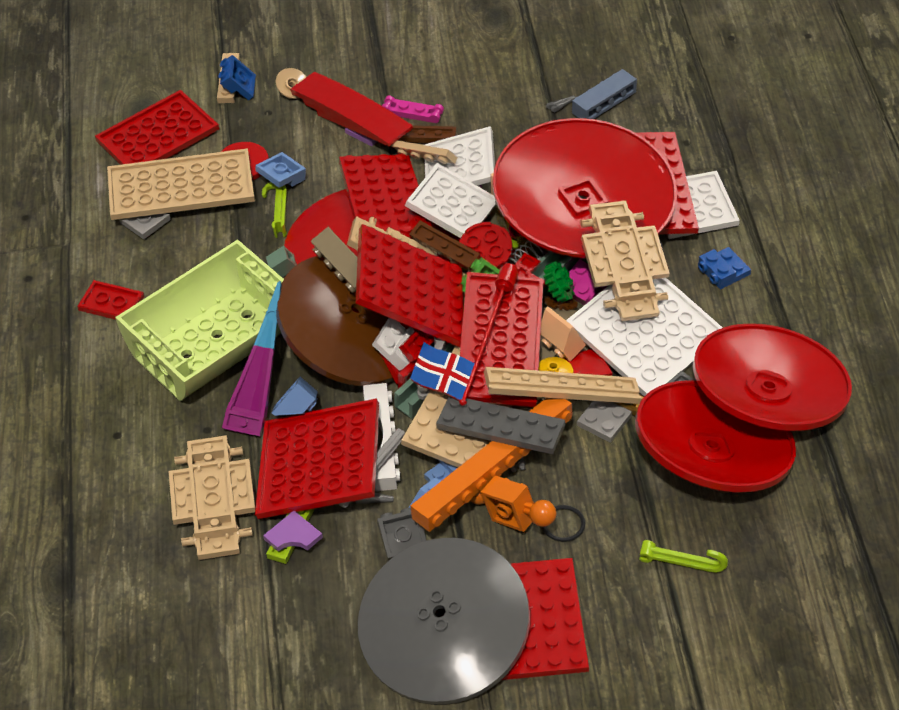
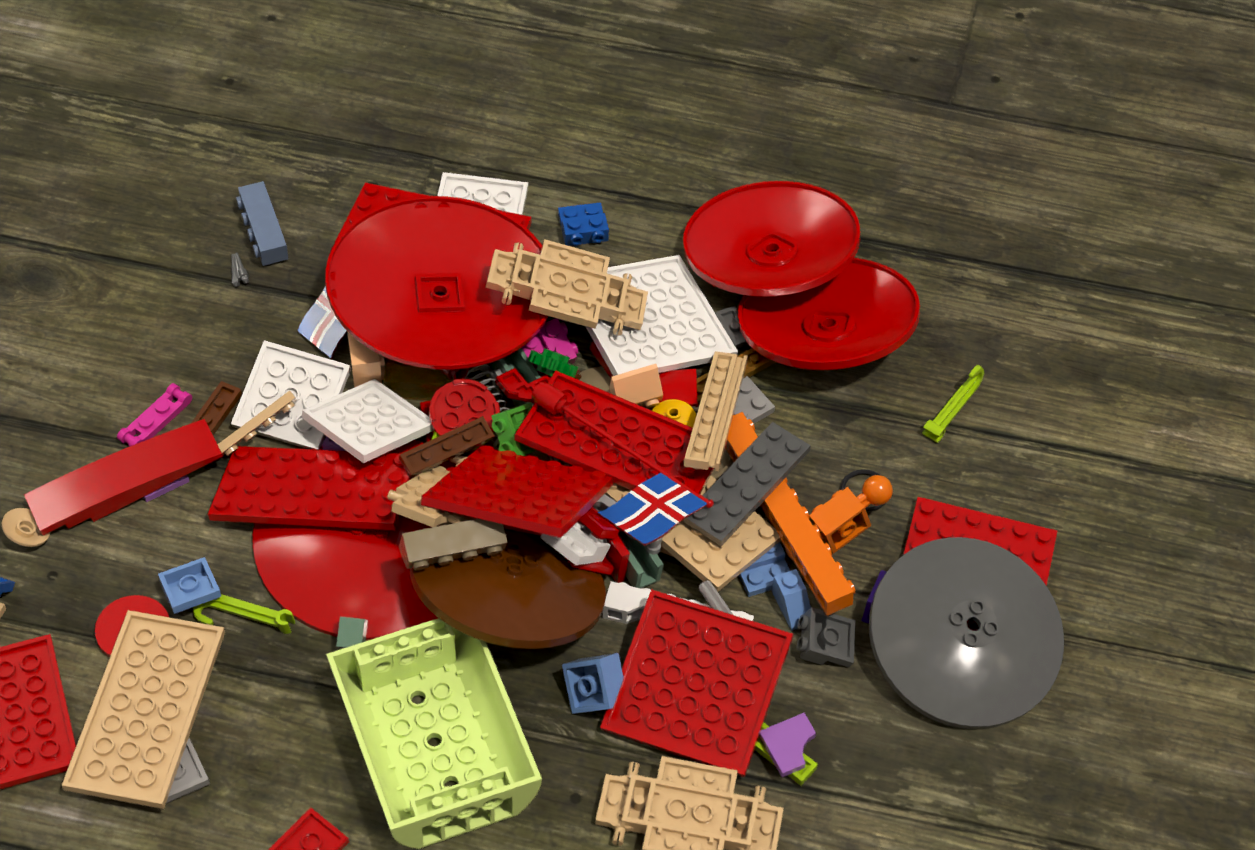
camera: 75 degrees left, 5 degrees up
magenta plate [222,281,282,437] -> none

